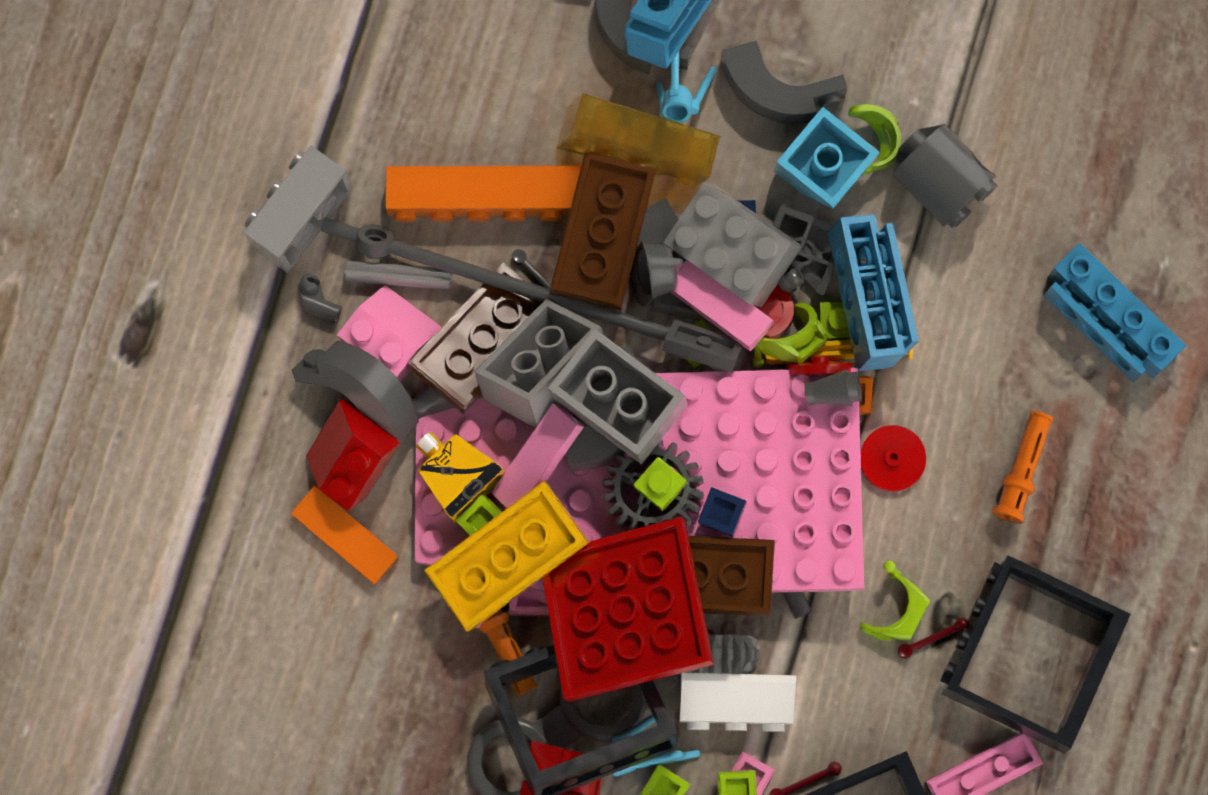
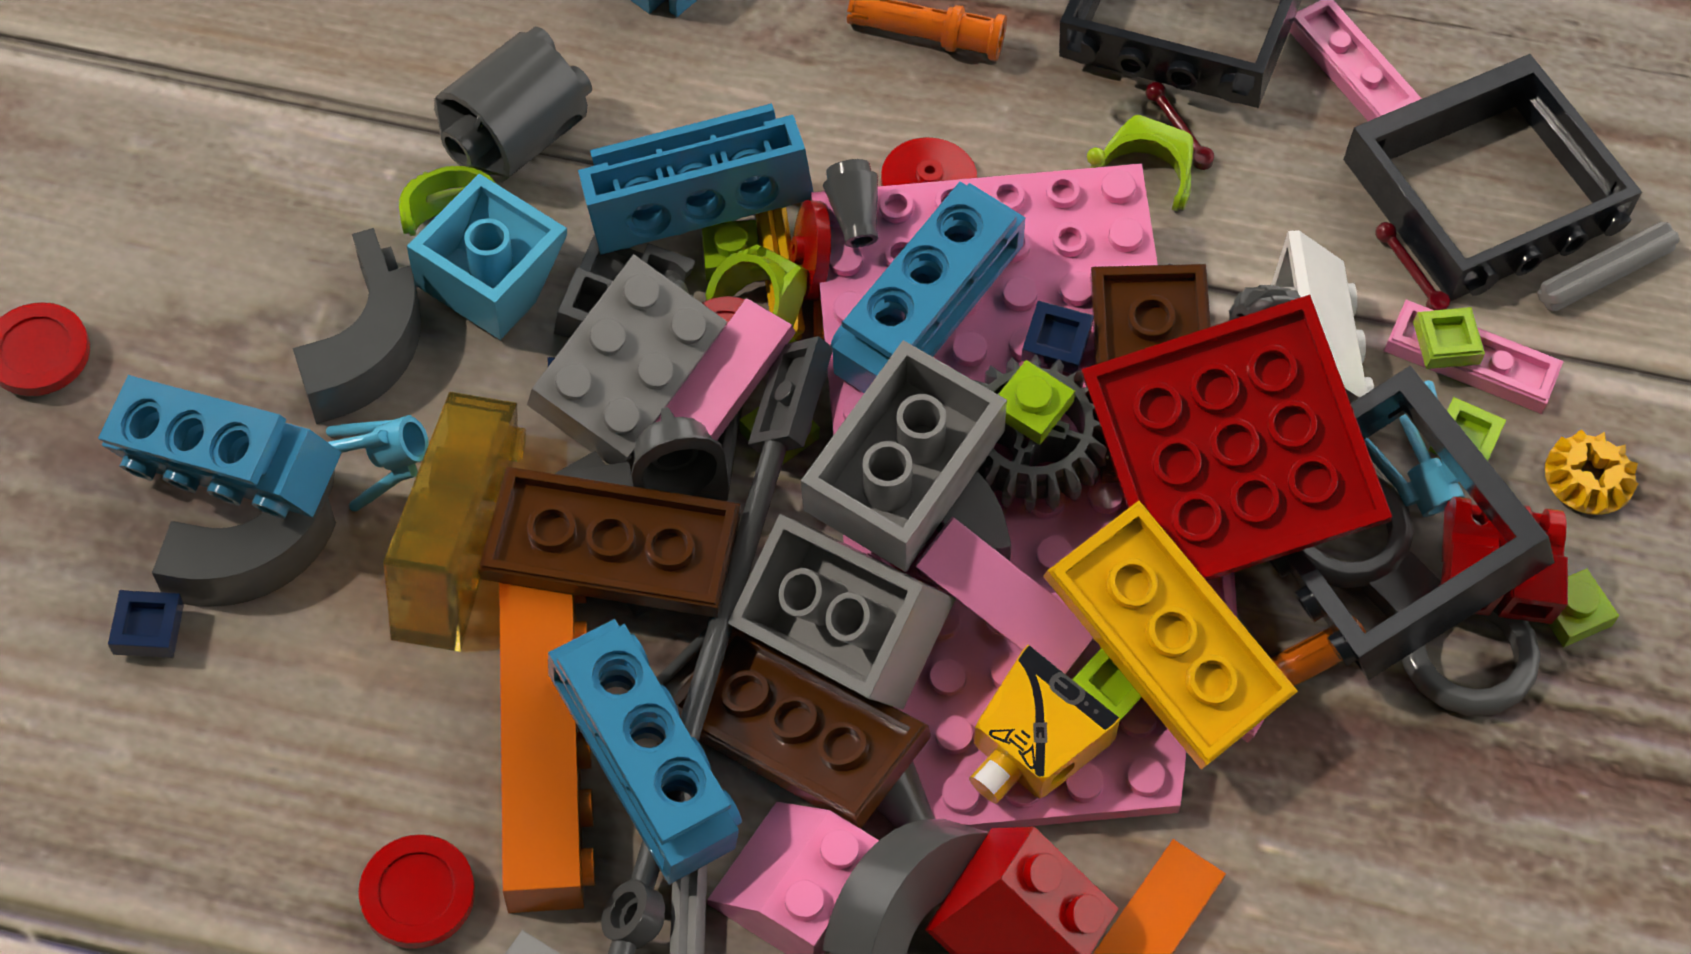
camera: 100 degrees left, 20 degrees down
none -> red piece [358,835,475,949]
none -> dark azure brick [548,619,742,885]
none -> dark azure brick [831,181,1026,393]

